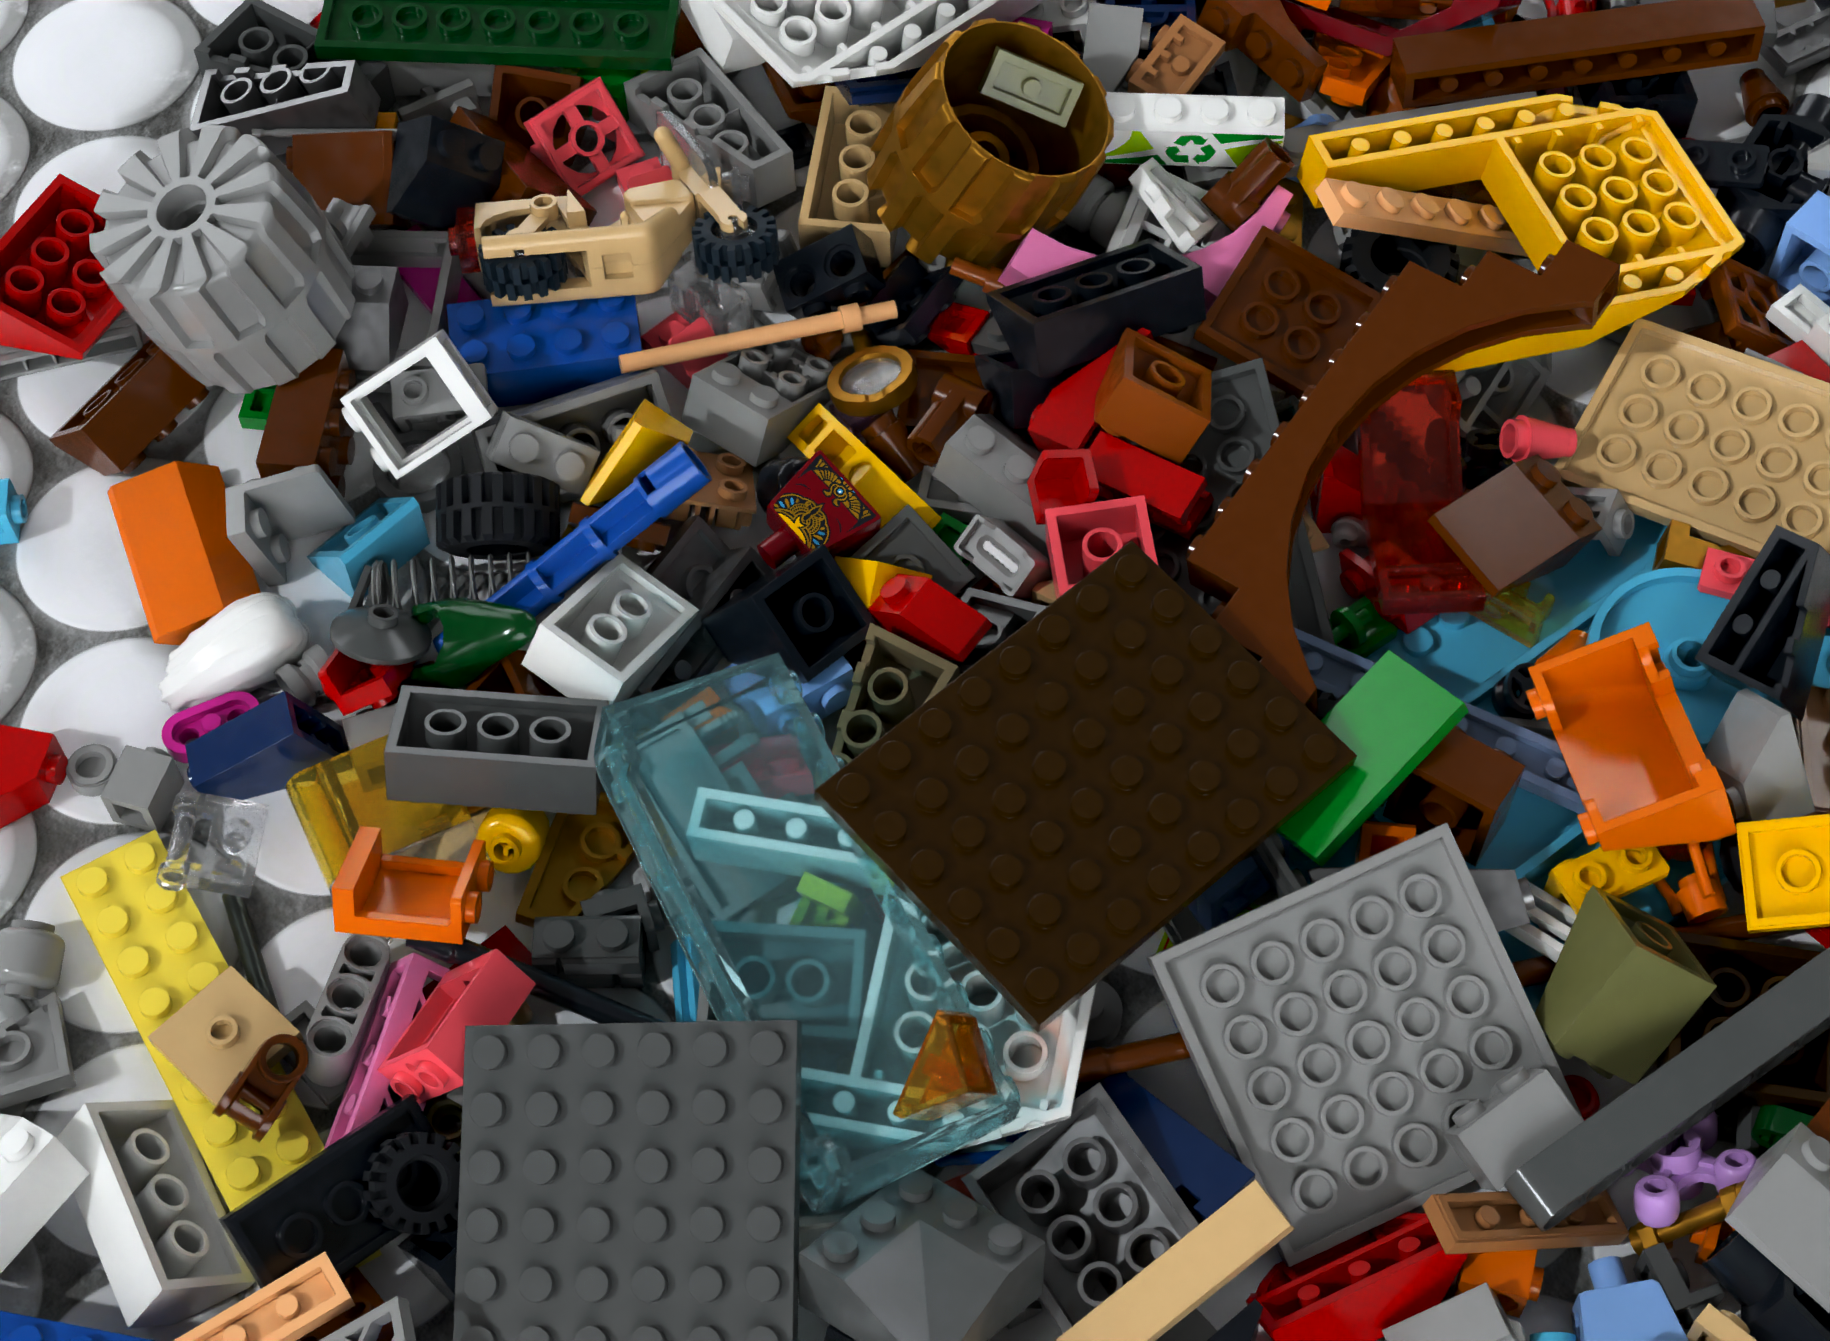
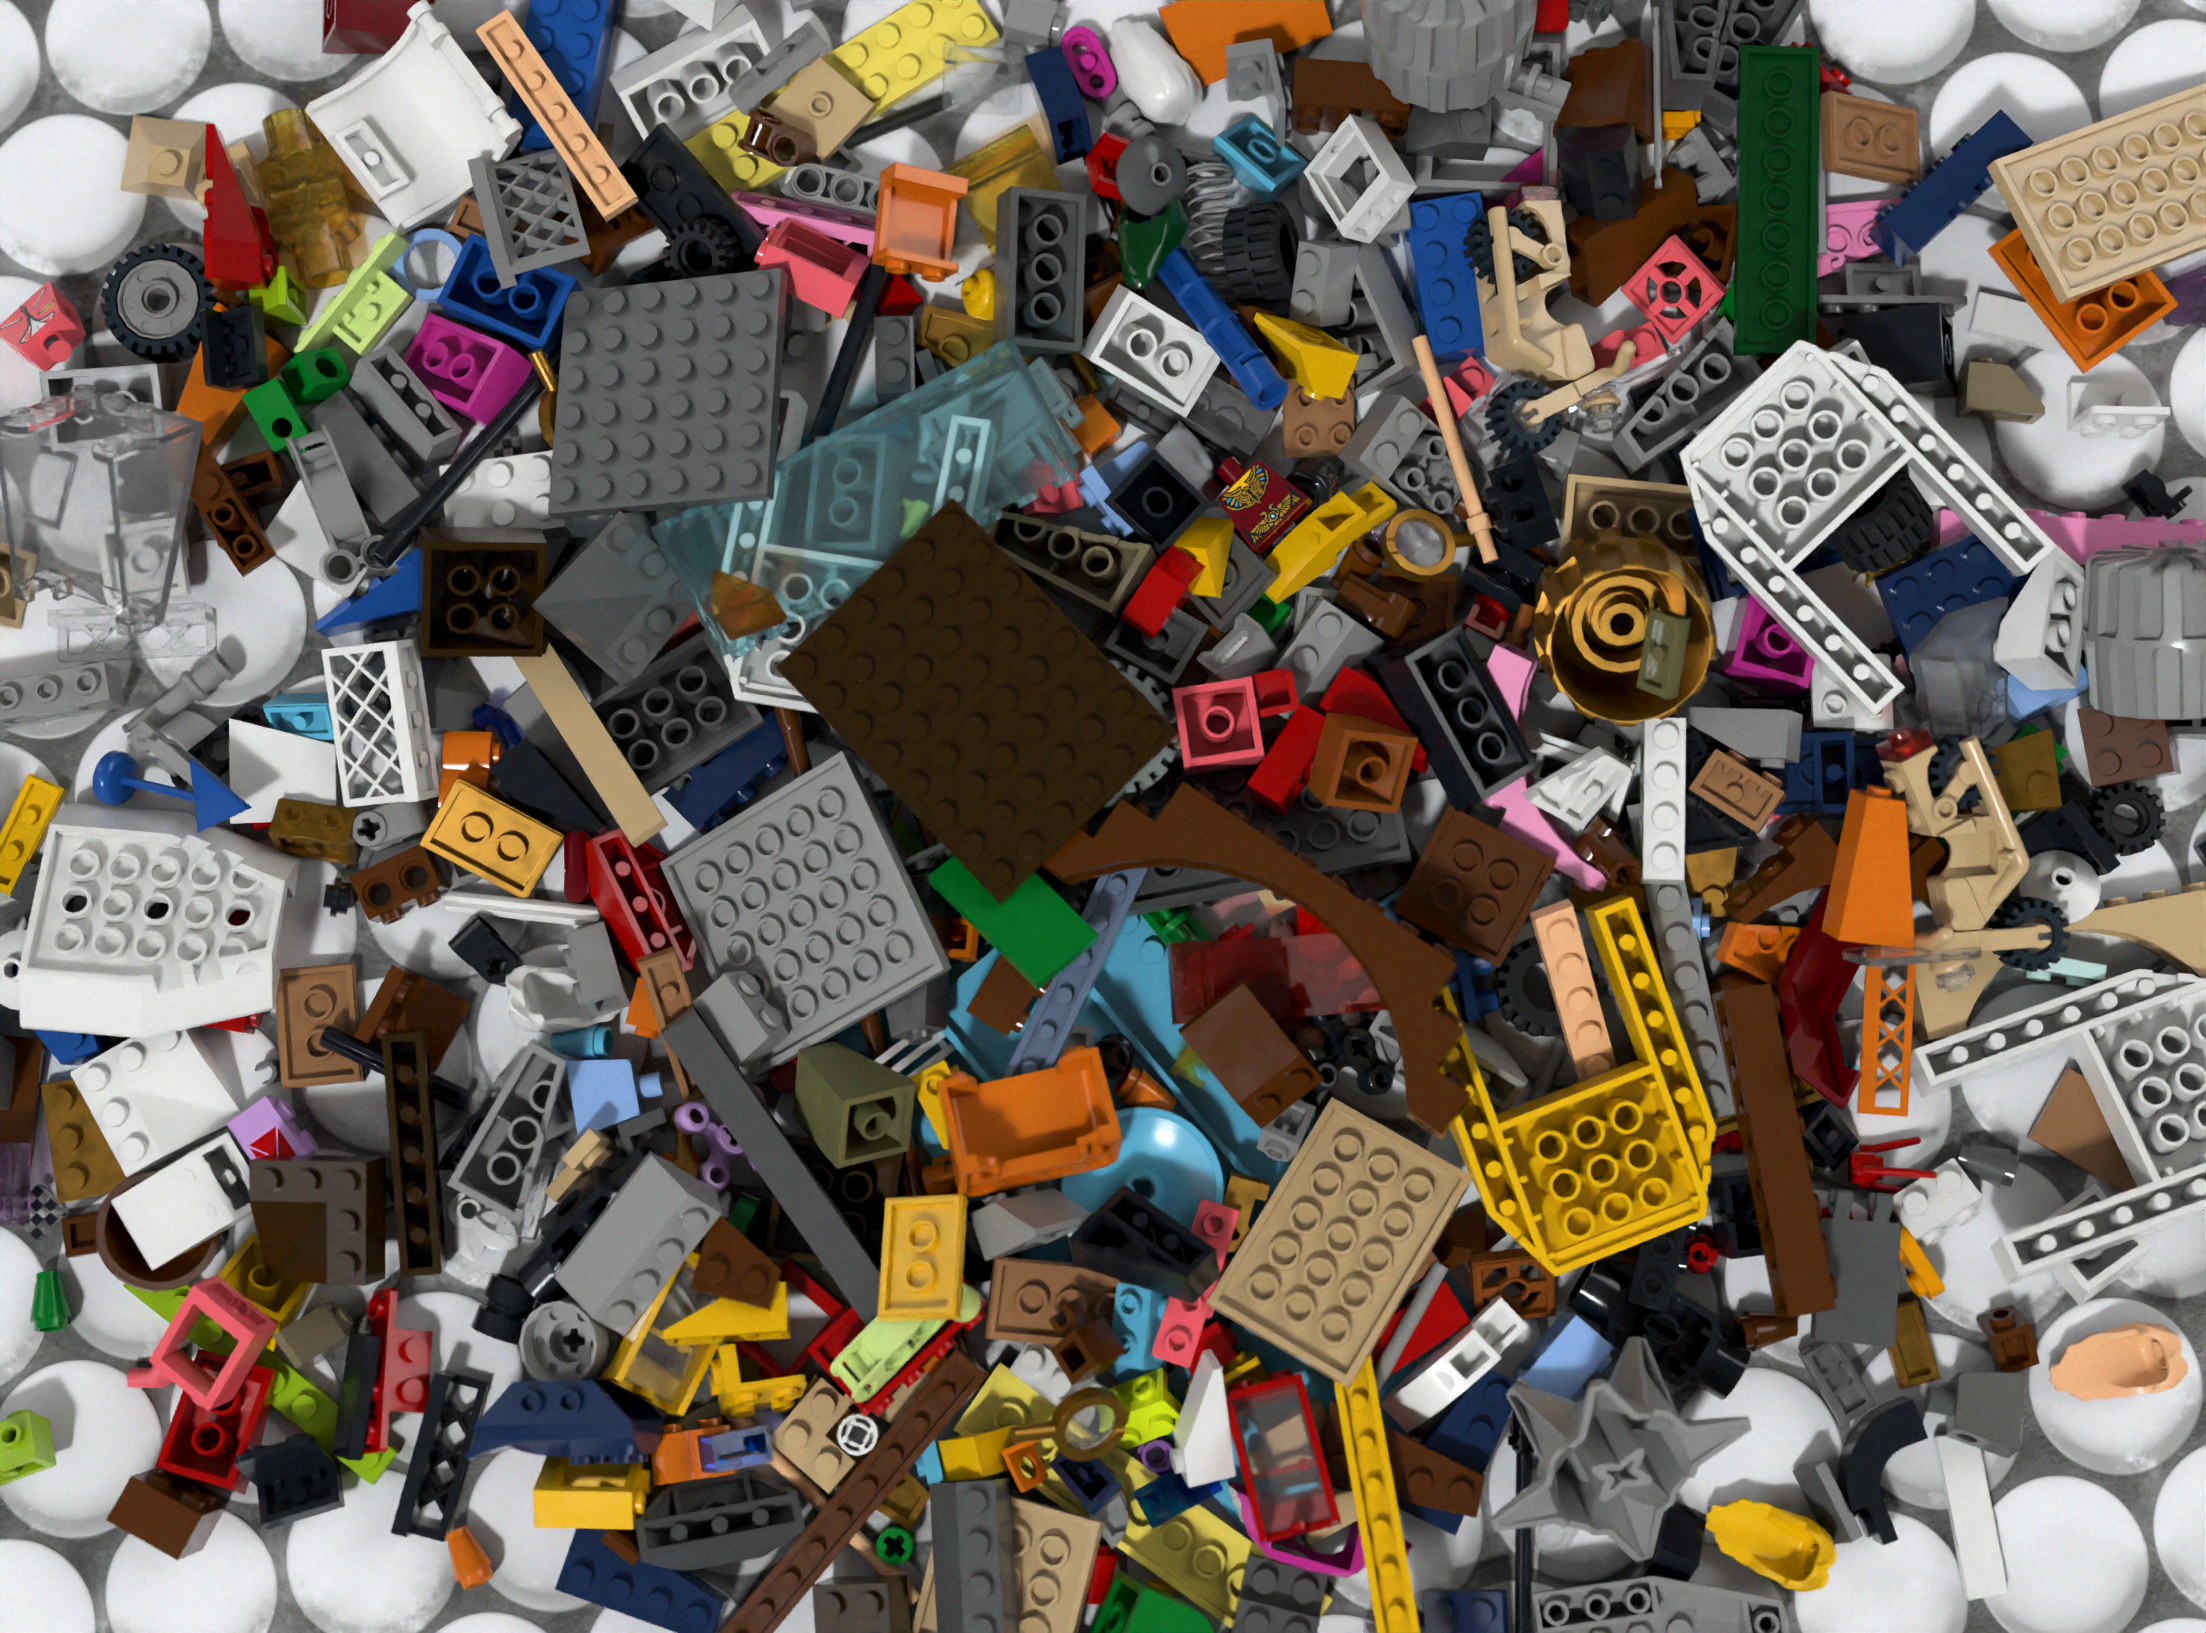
camera: 90 degrees right, 25 degrees up
coral cone [1499,415,1577,463] -> none
none -> light grey plate [728,21,827,116]

